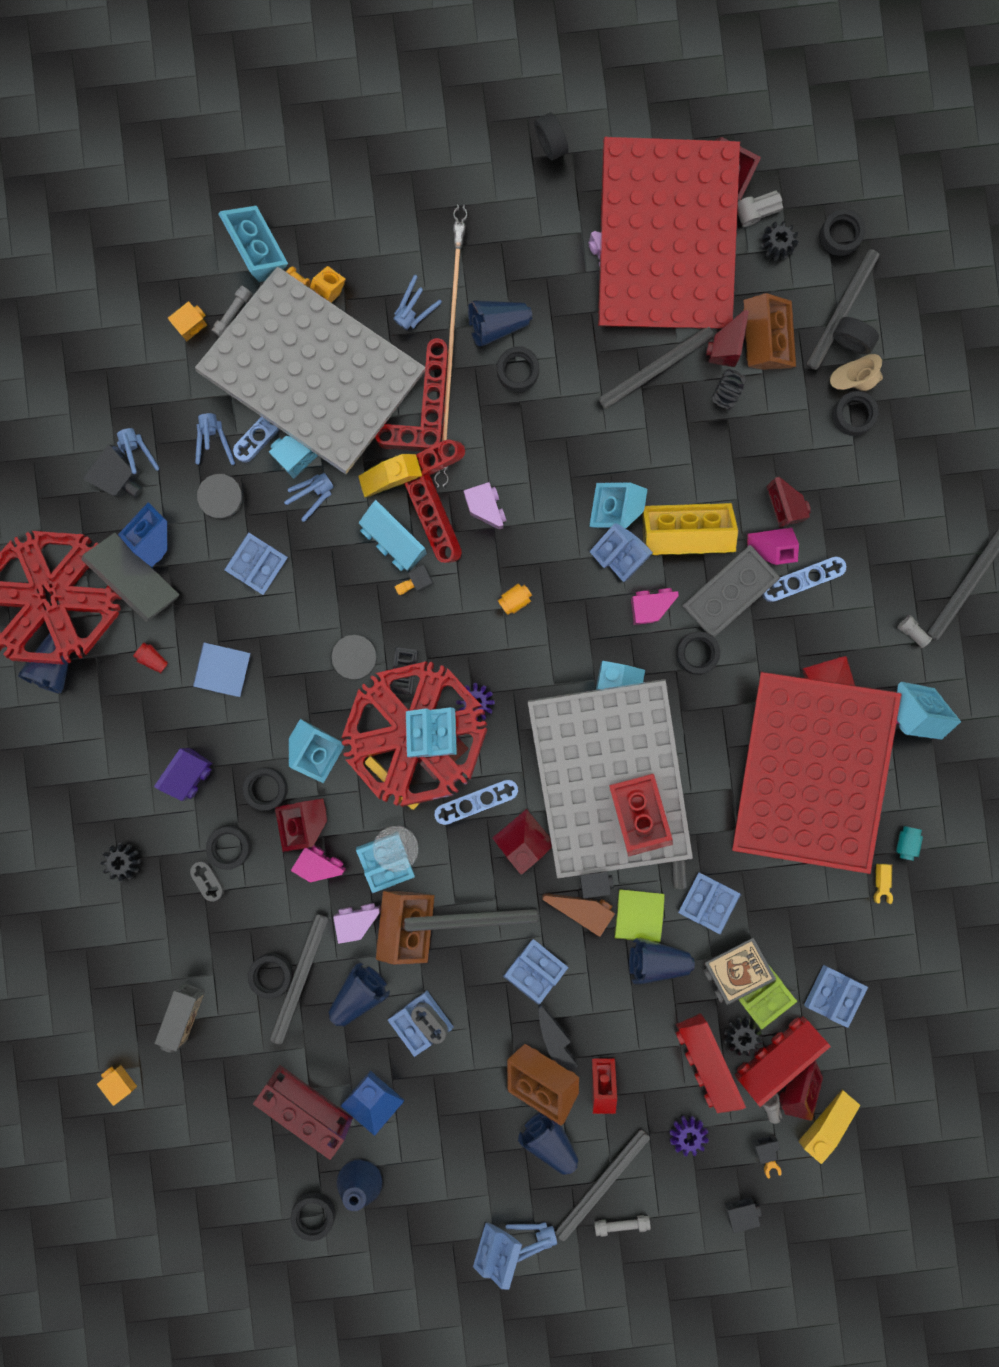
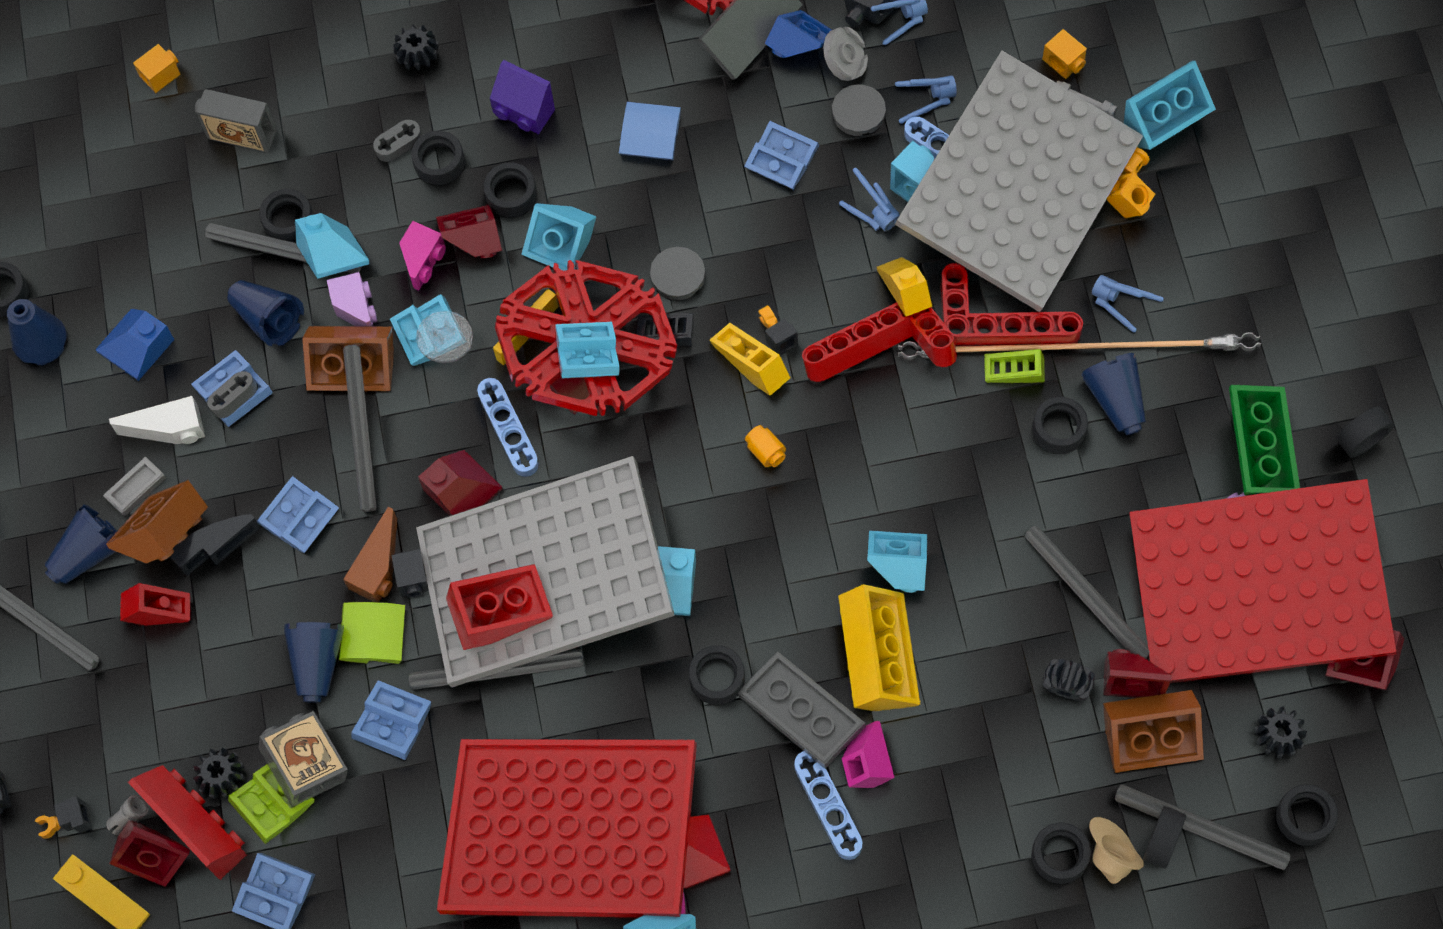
camera: 90 degrees right, 20 degrees down
red cone [133,642,168,674] -> none
dark red window [253,1065,353,1160] -> none
medium azure slope [359,500,427,573] -> none
dark purple gear [456,683,495,720] -> none
lavender slope [464,482,506,529] -> none
medium blue slope [590,523,653,582] -> none
dark pink slope [631,588,679,625] -> none
dark purple gear [670,1116,709,1157] -> none
red slope [675,1013,746,1113] -> none
light grey piece [737,190,783,227] -> none
dark red slope [766,477,811,528] -> none
none -> light grey tile [103,457,166,517]
none -> white slope [109,396,205,444]
none -> medium azure slope [295,213,369,279]
none -> yellow slope [710,323,791,395]
none -> light grey tile [823,27,868,81]
none -> lime slope [984,349,1045,383]
none -> green slope [1229,385,1300,496]

